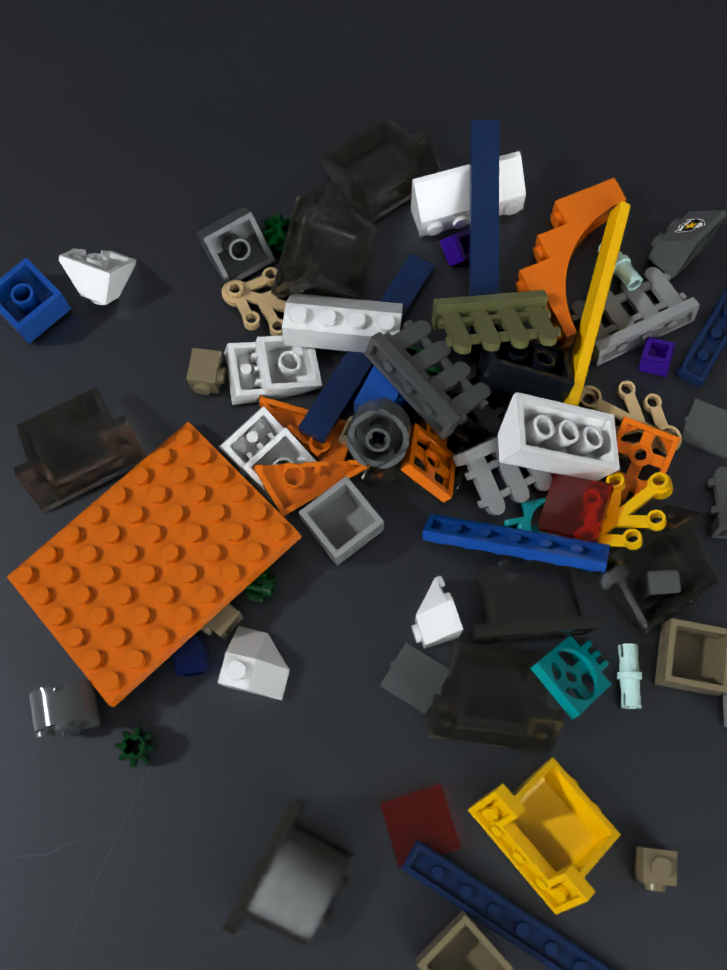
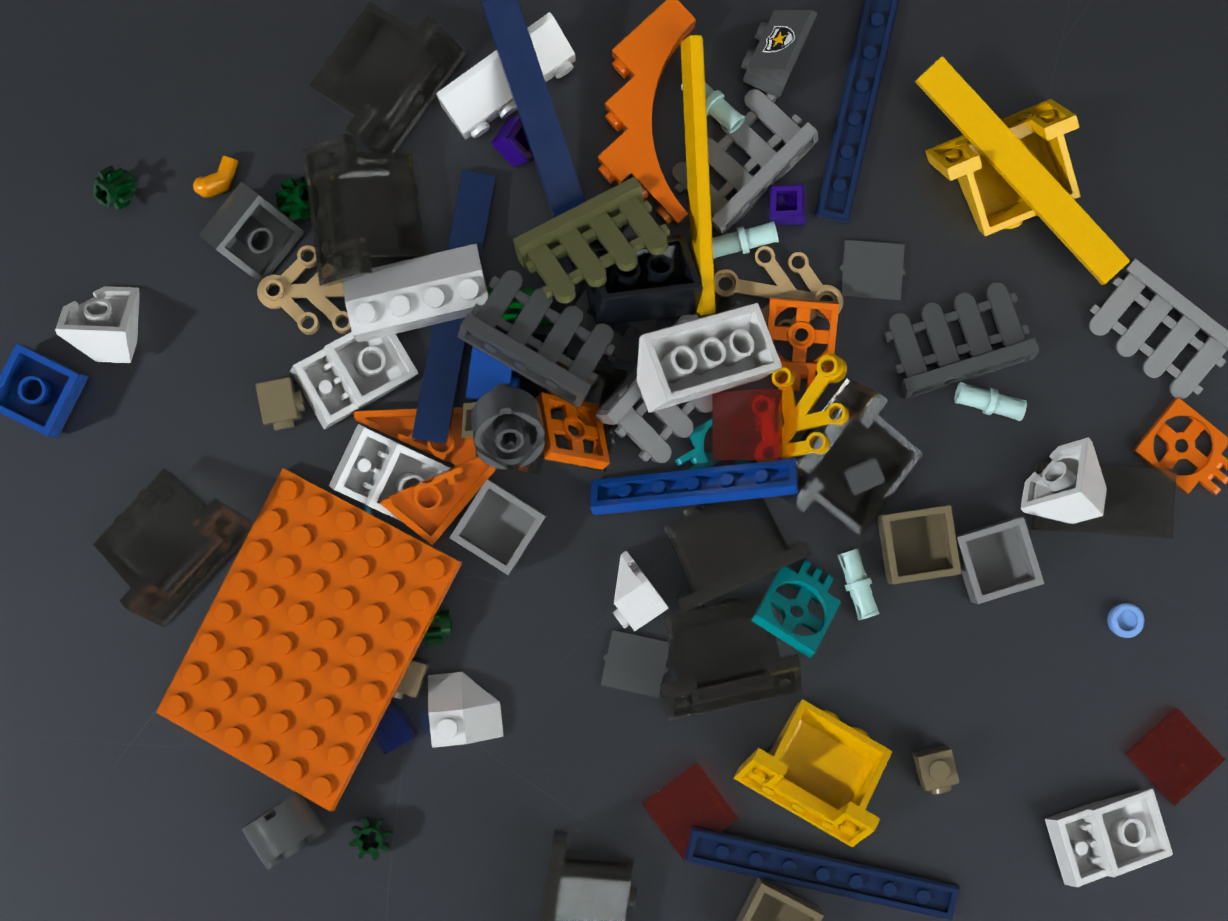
camera: 20 degrees left, 15 degrees up
none -> dark green gear [93,165,137,211]
none -> light orange arm [193,156,239,198]
none -> light aqua pin [712,221,779,259]

